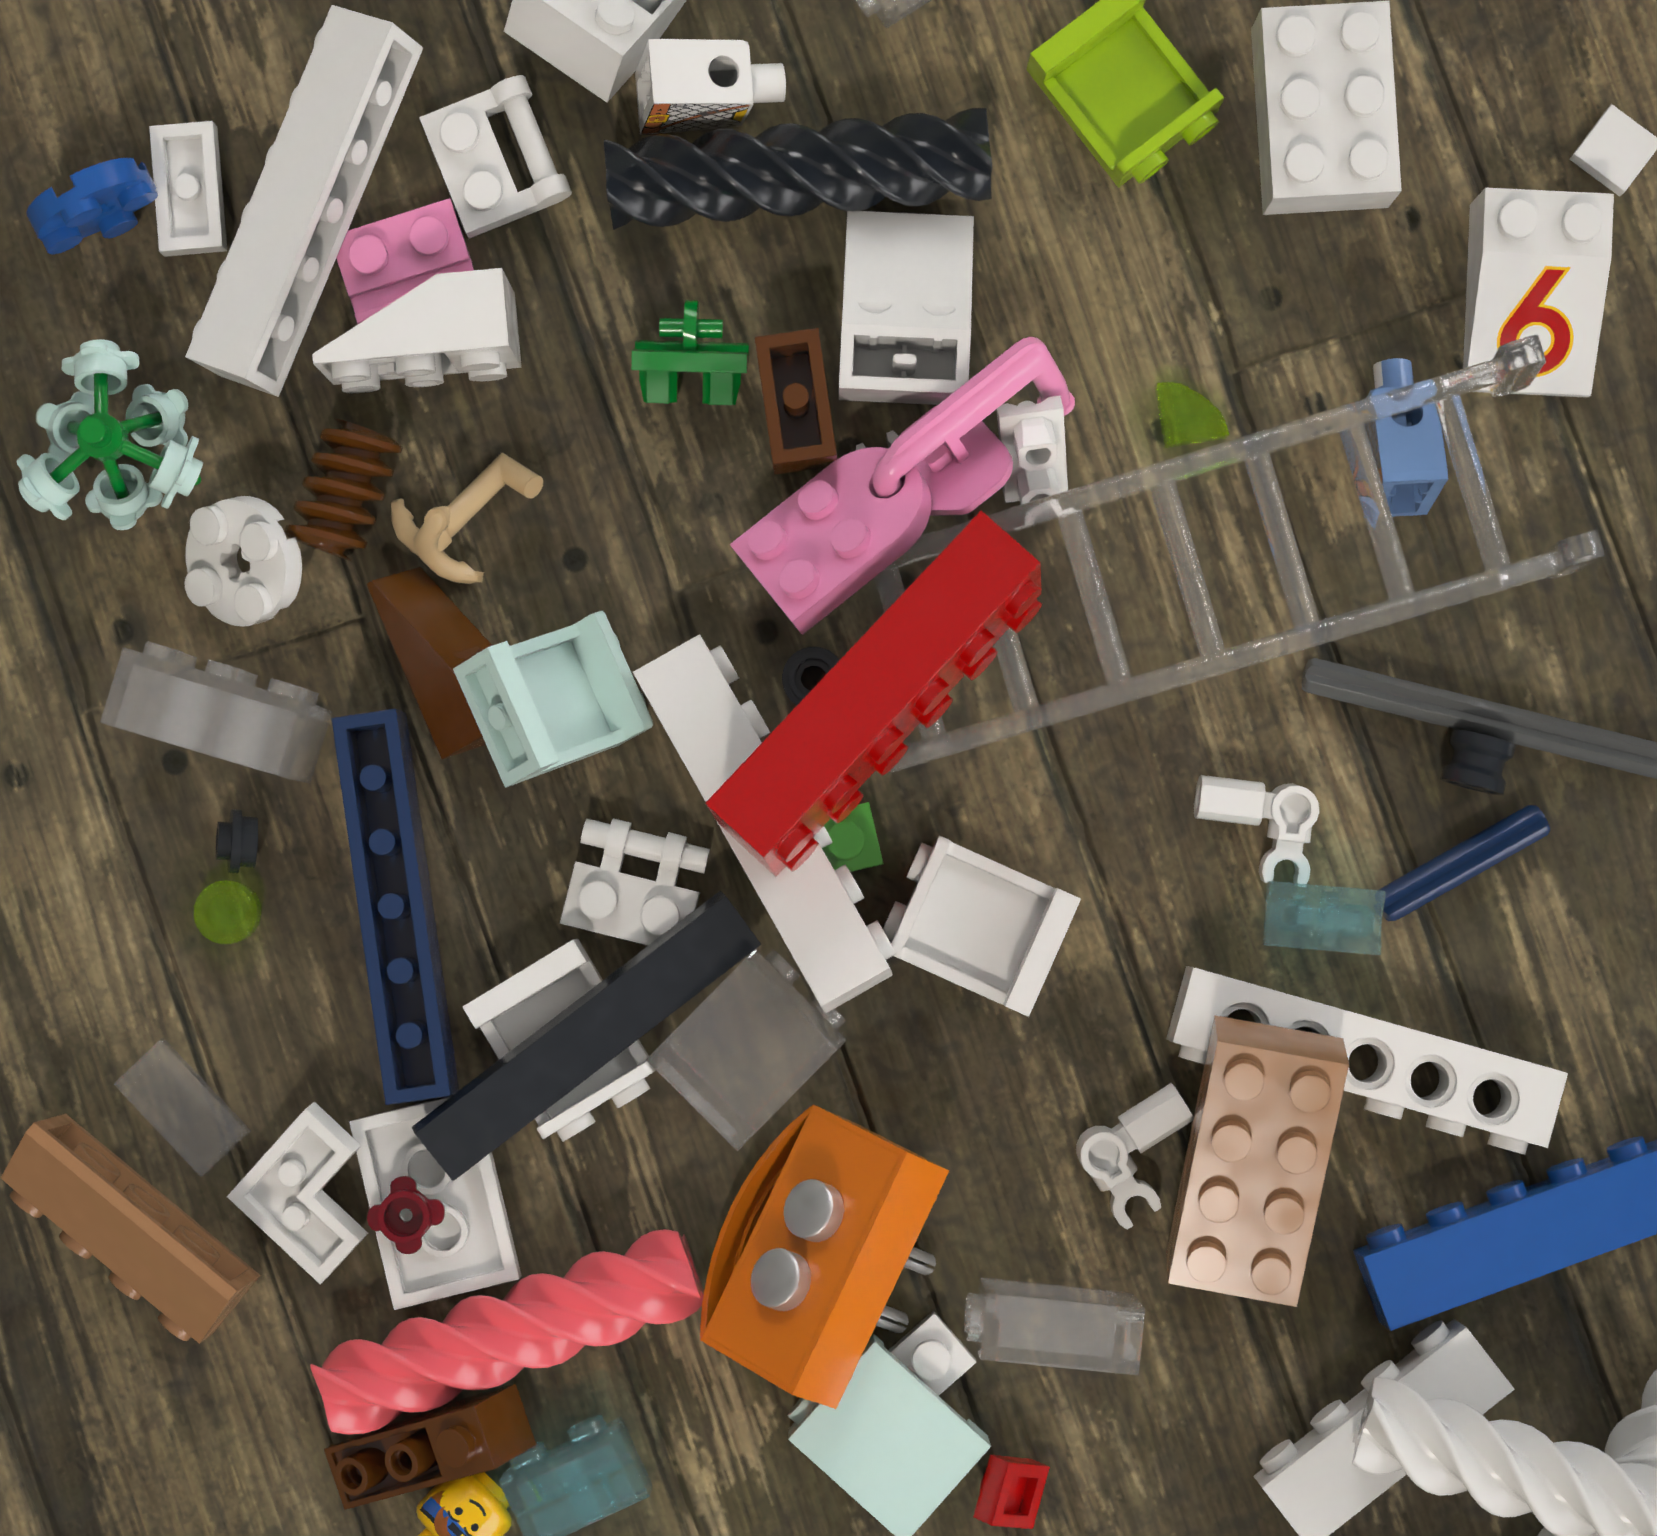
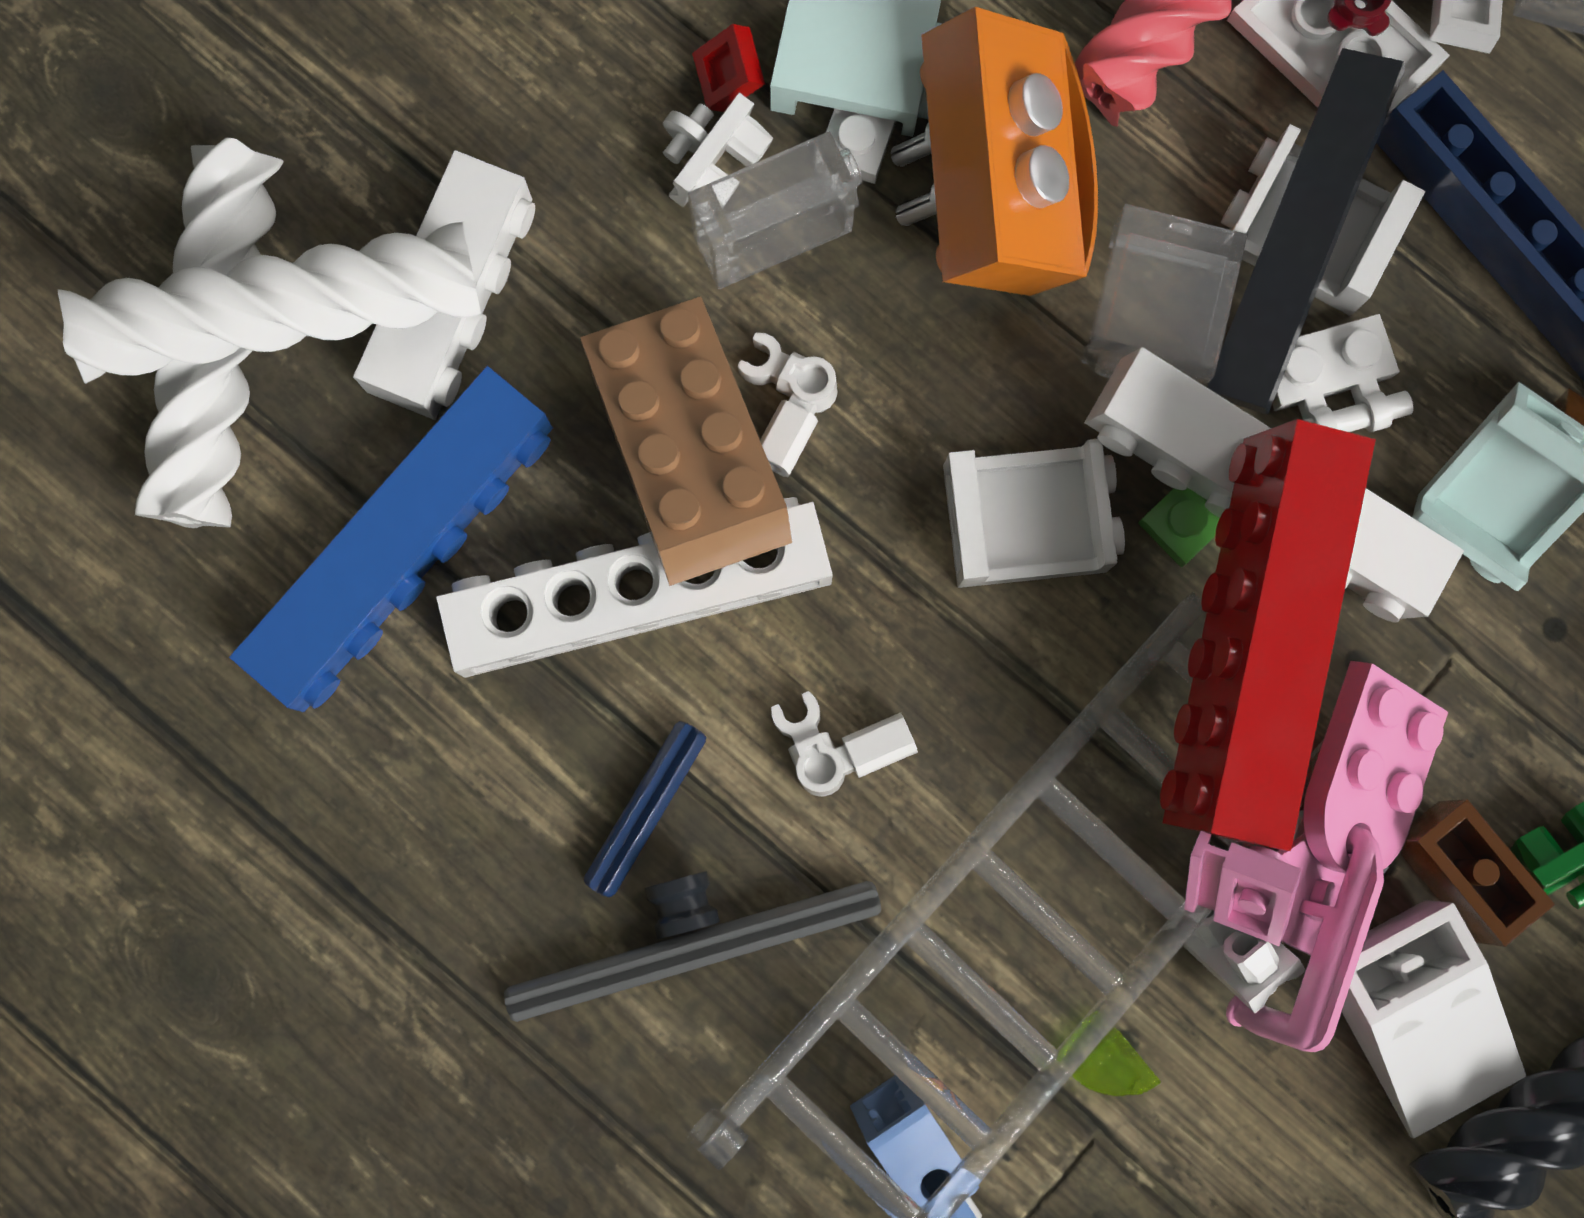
camera: 145 degrees right, 5 degrees down
clear light blue hips [1262,881,1386,955] -> none
none -> white hips [663,93,773,216]
none -> bright pink plate [1184,831,1302,946]

